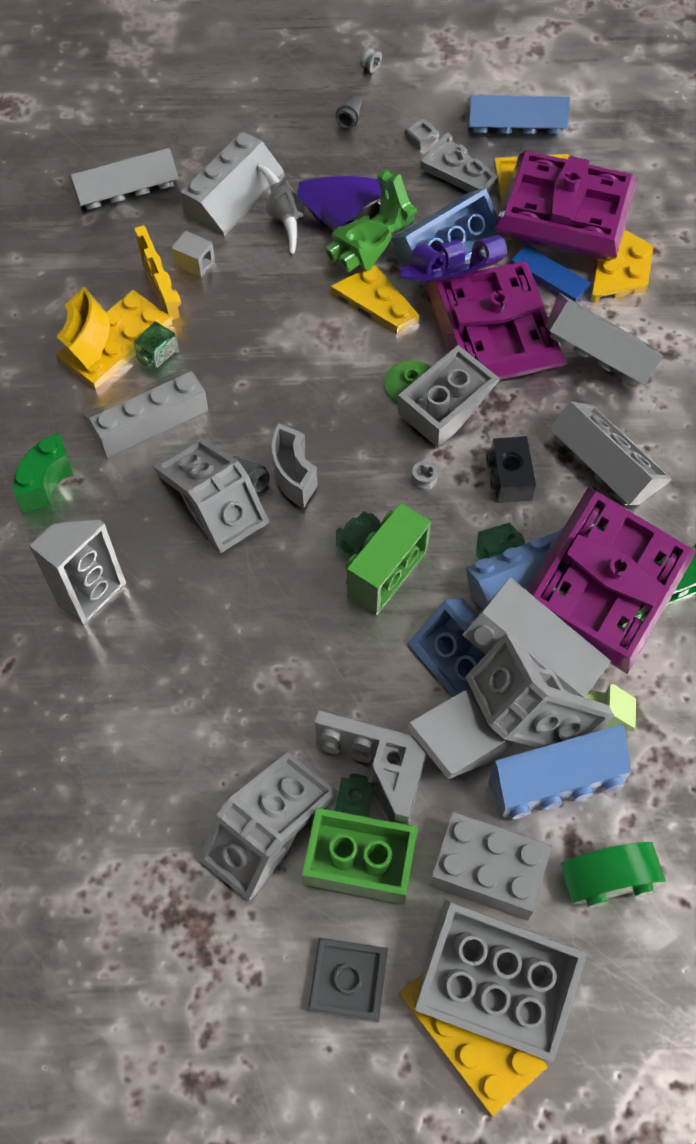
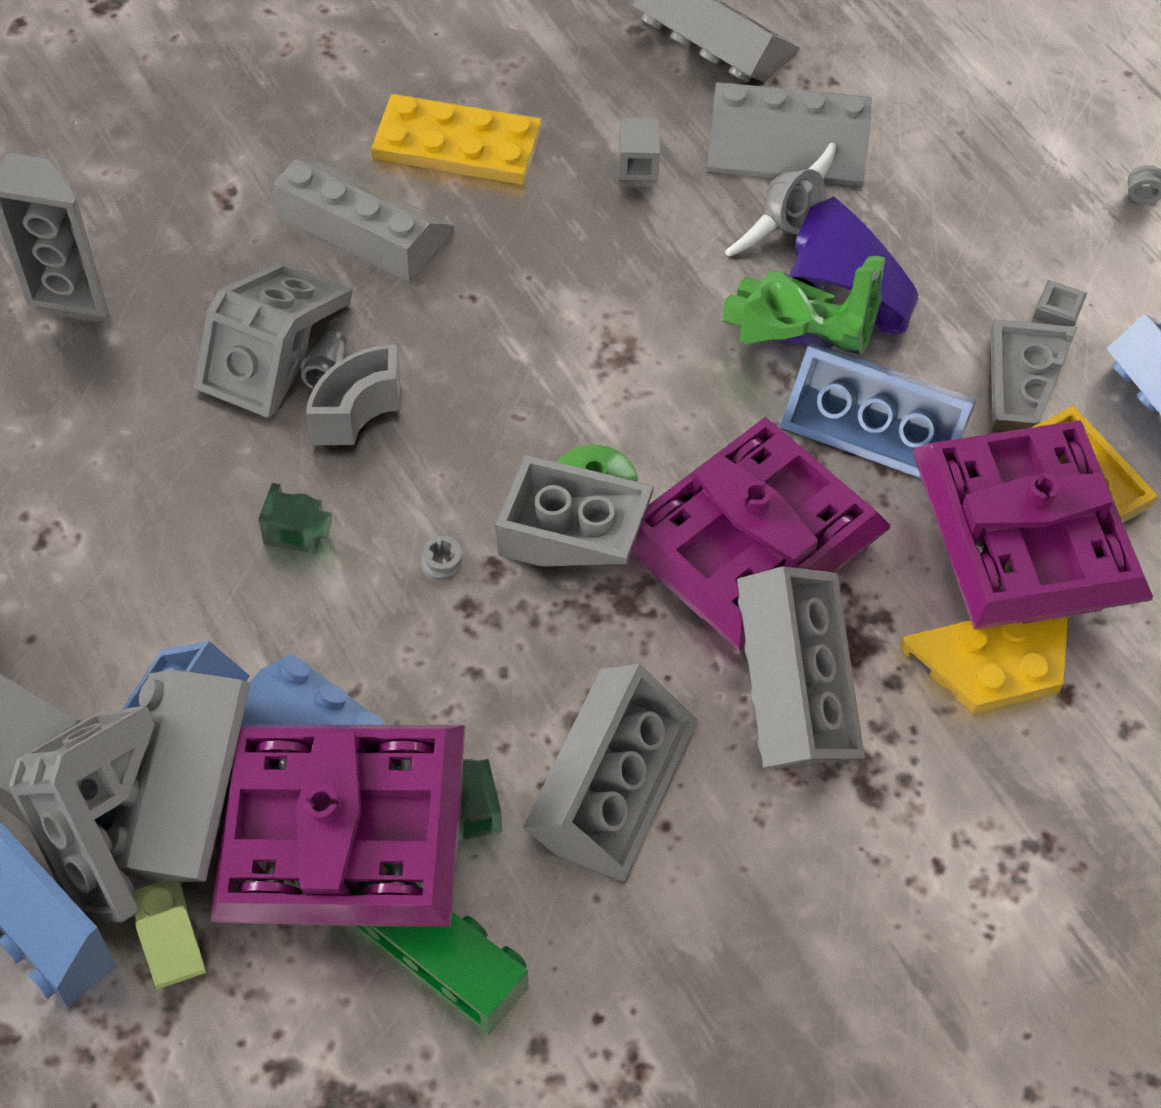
camera: 60 degrees right, 5 degrees down
green brick [13,433,74,514] -> none
yellow brick [56,287,110,369] -> none
clear green brick [133,321,179,368] -> none
yellow wing [134,225,181,320] -> none
yellow wing [331,264,419,334] -> none
dark grey cone [335,95,362,129] -> none
bright green brick [346,503,431,616] -> none
dark purple panel [400,235,507,281] -> none
clear green brick [476,522,525,560] -> none
black brick [486,436,536,503] -> none
blue tile [510,245,591,302] -> none

